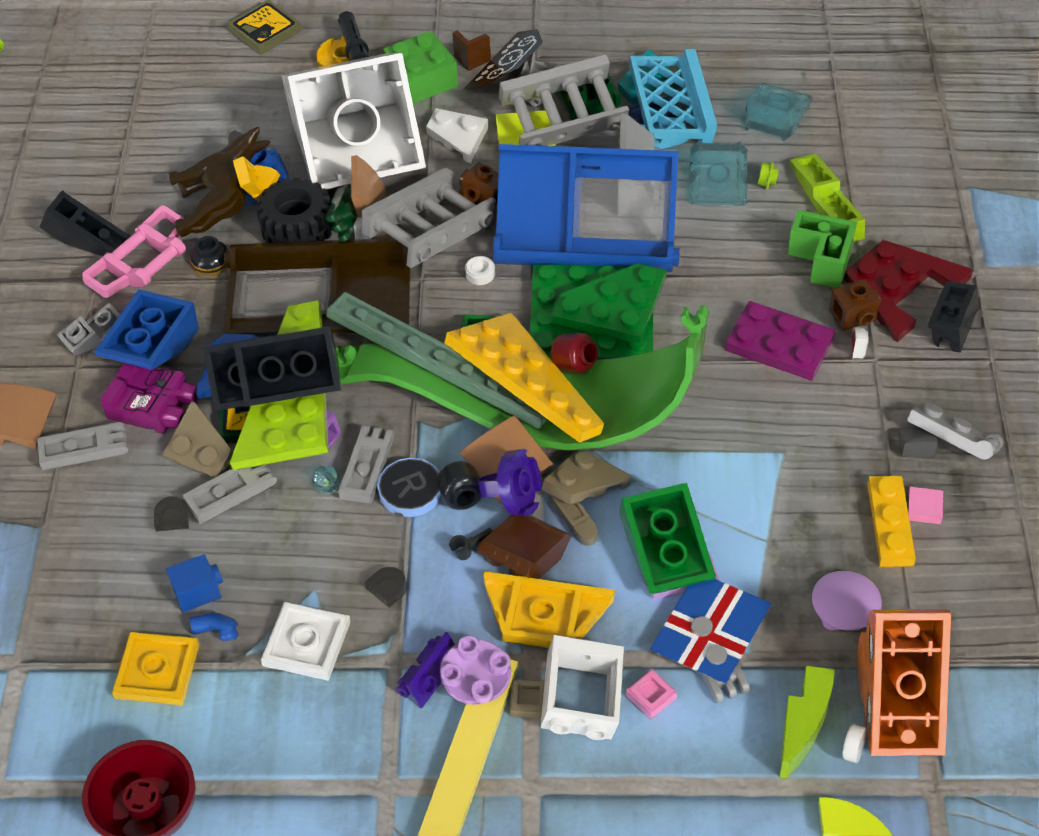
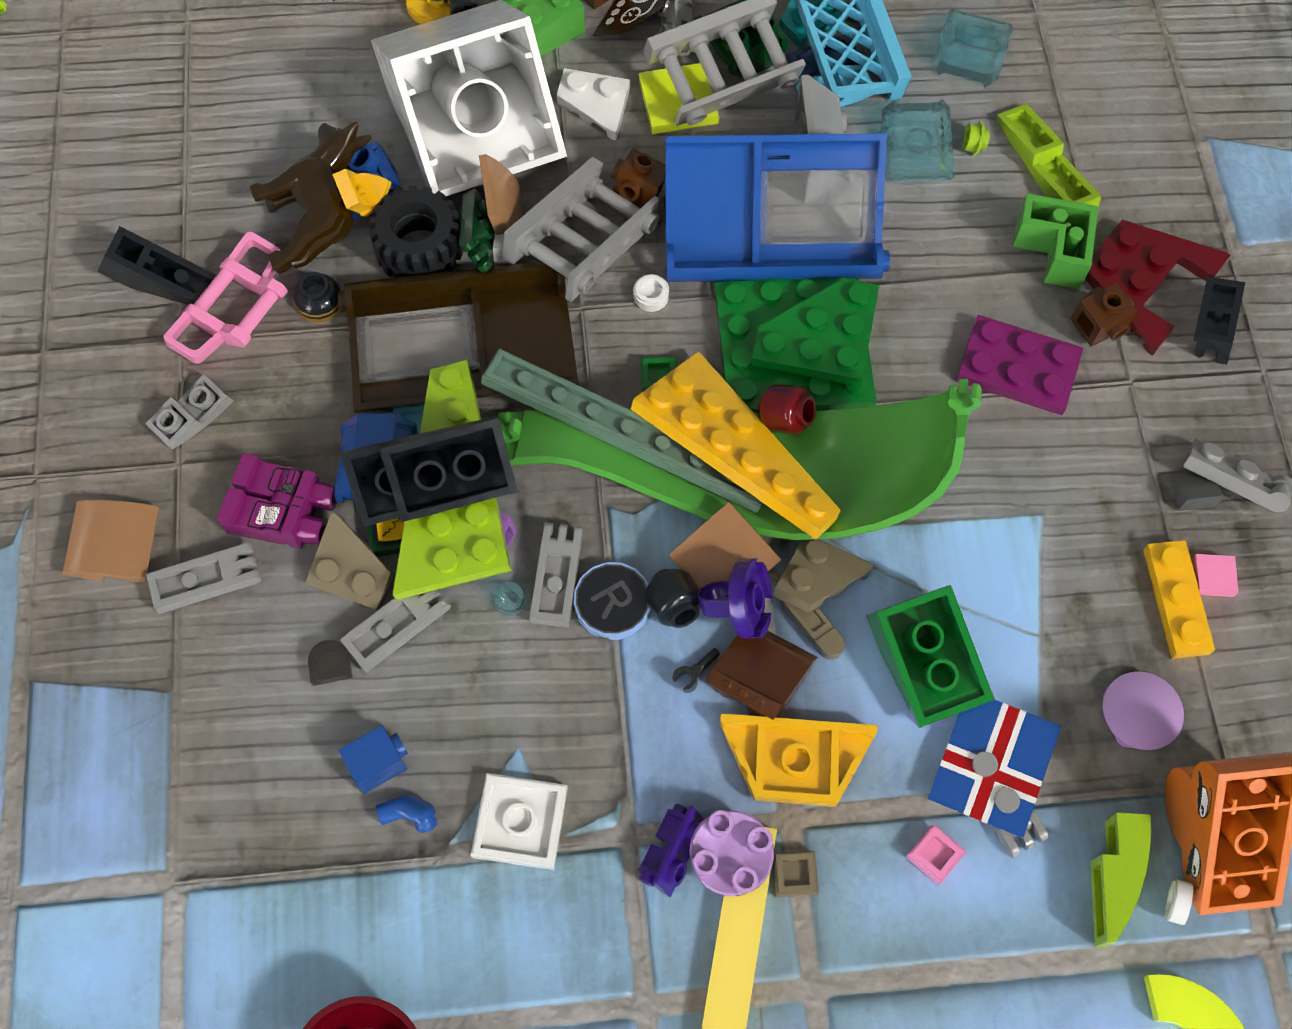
camera: 10 degrees left, 15 degrees up
blue slope [95,289,199,370] -> none
yellow tile [112,632,200,705] -> none
clear smoke tile [365,567,407,608] -> none
white window [540,635,624,740] -> none
white tile [852,327,869,359] -> none

